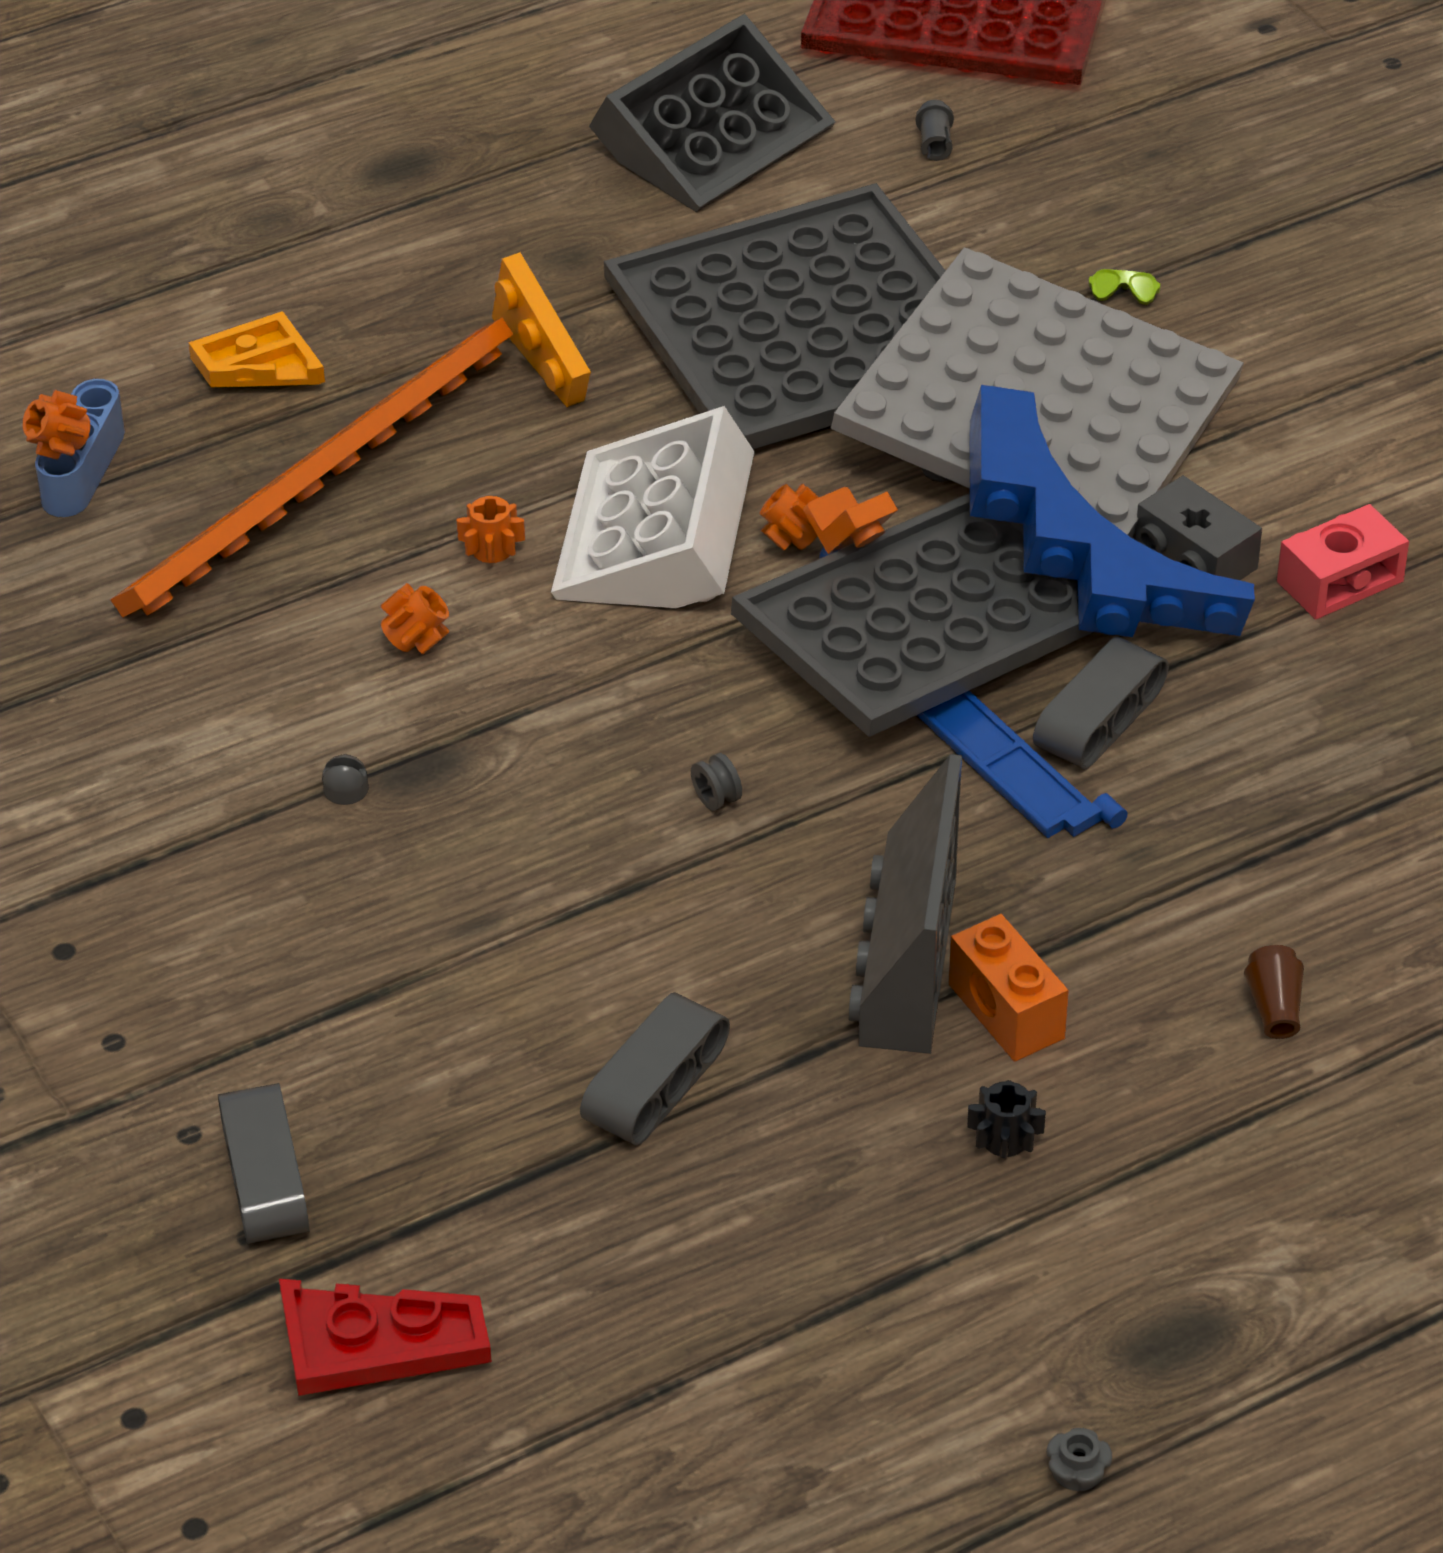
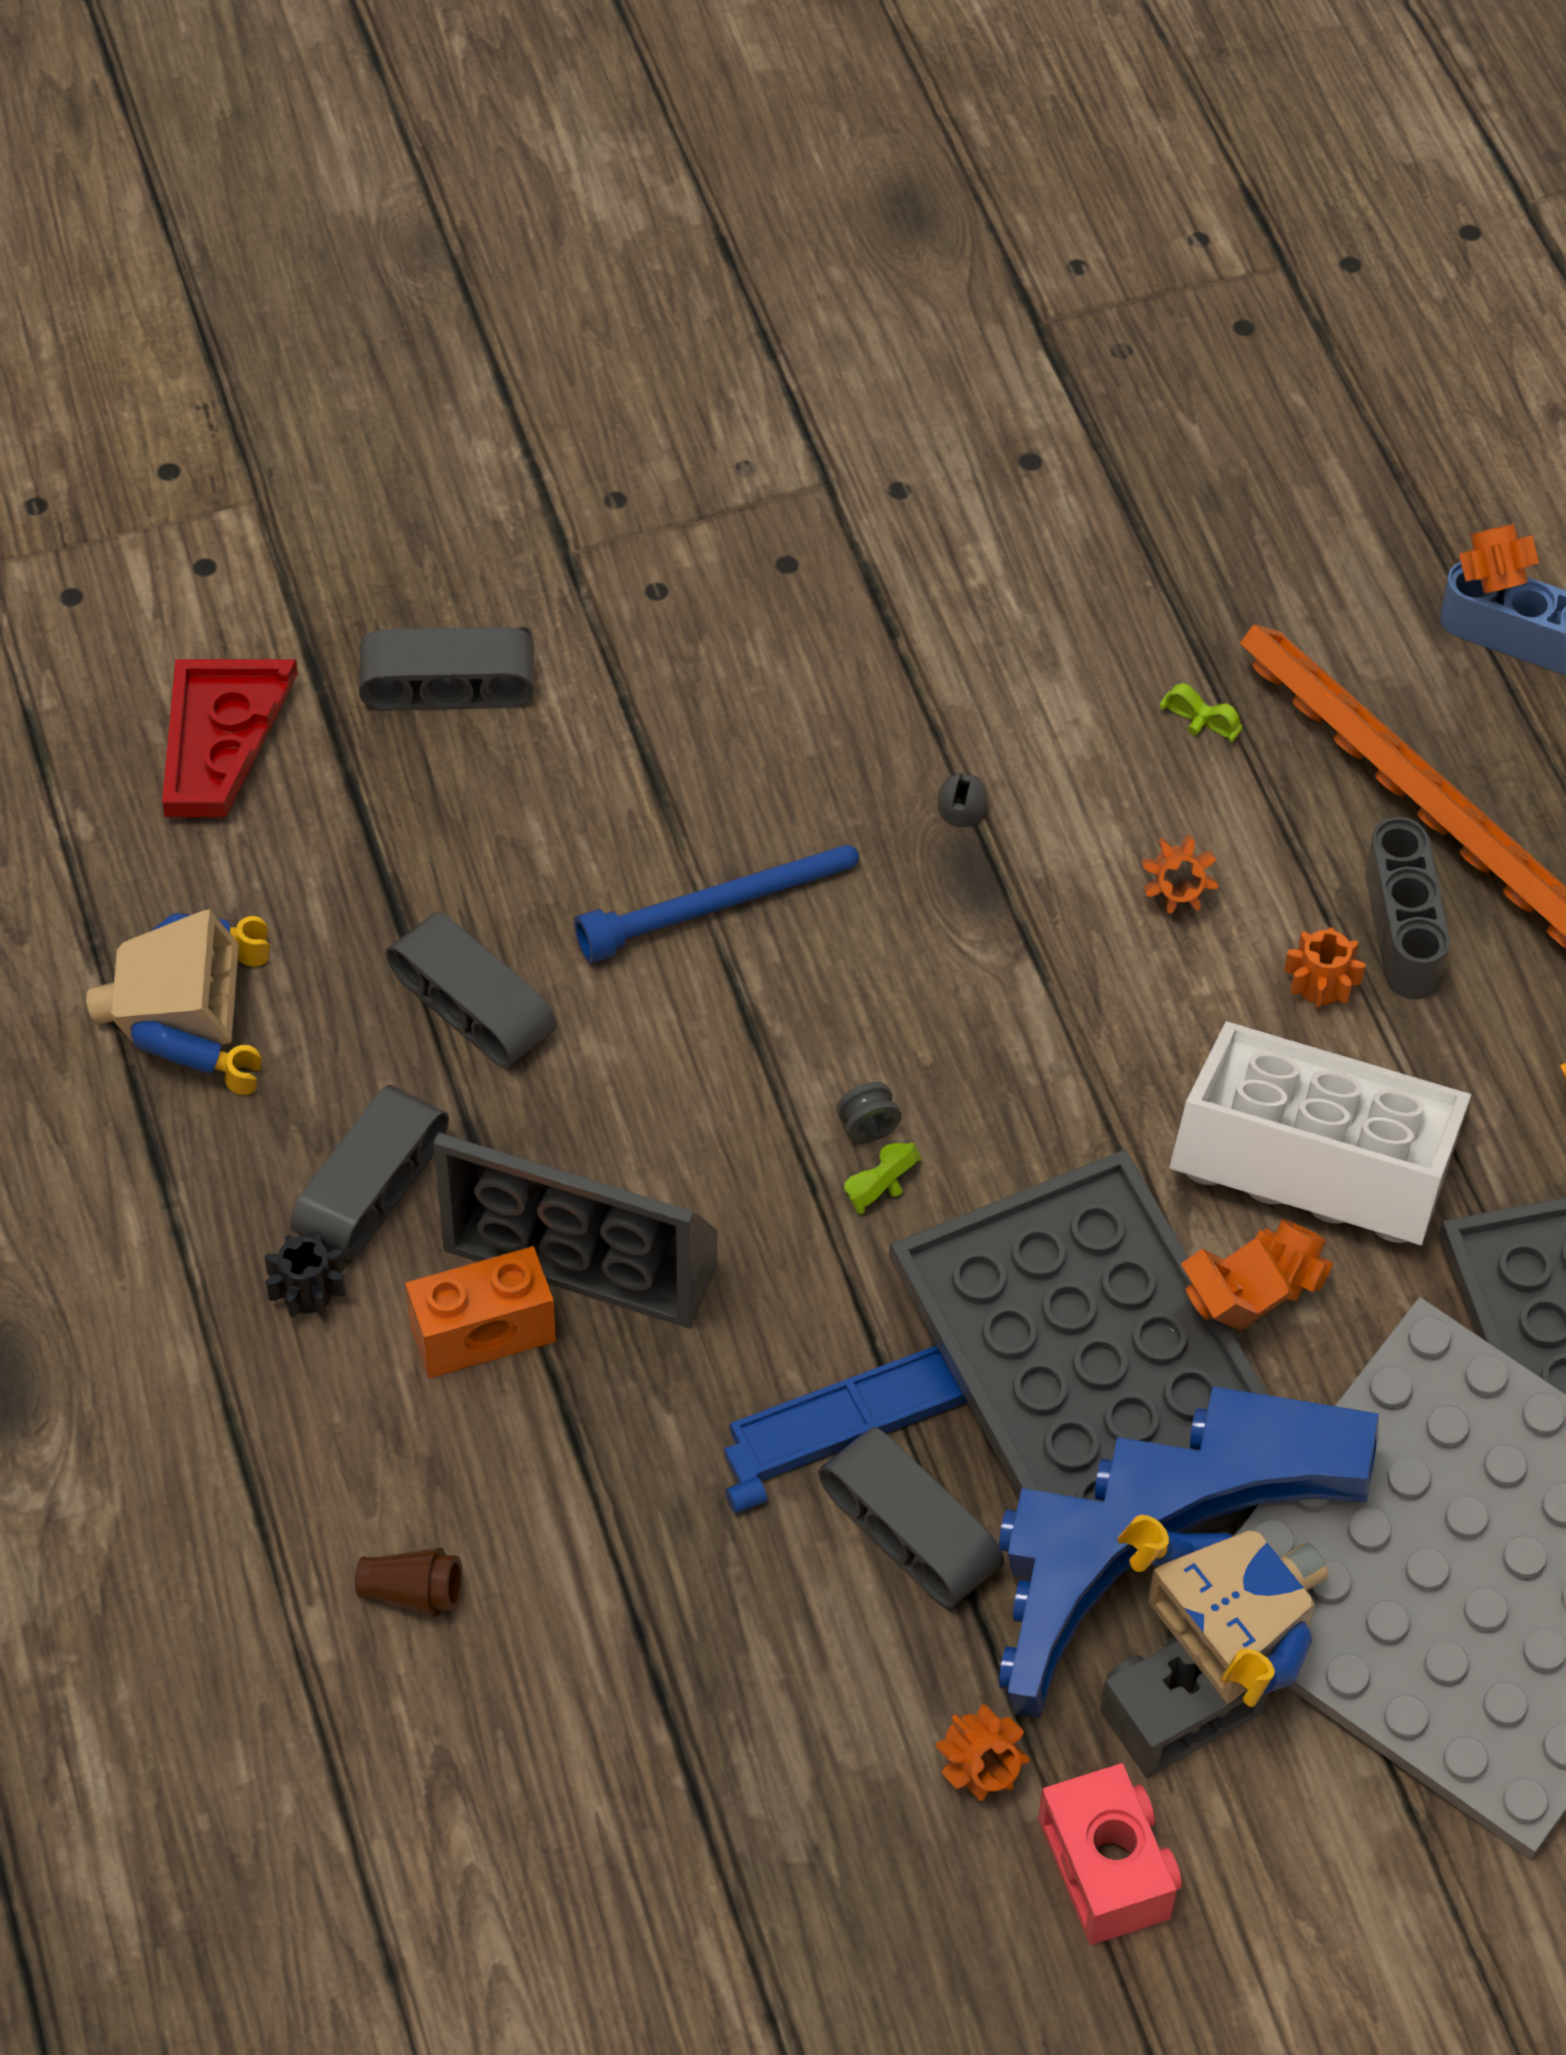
camera: 100 degrees right, 10 degrees up
none -> tan torso [86,909,270,1095]
none -> dark grey beam [290,1085,449,1260]
none -> blue piece [574,845,859,964]
none -> lime piece [844,1143,922,1214]
none -> orange gear [936,1704,1030,1801]
none -> torso [1116,1514,1328,1707]
none -> lime piece [1159,683,1243,743]
none -> dark grey beam [1365,817,1450,999]

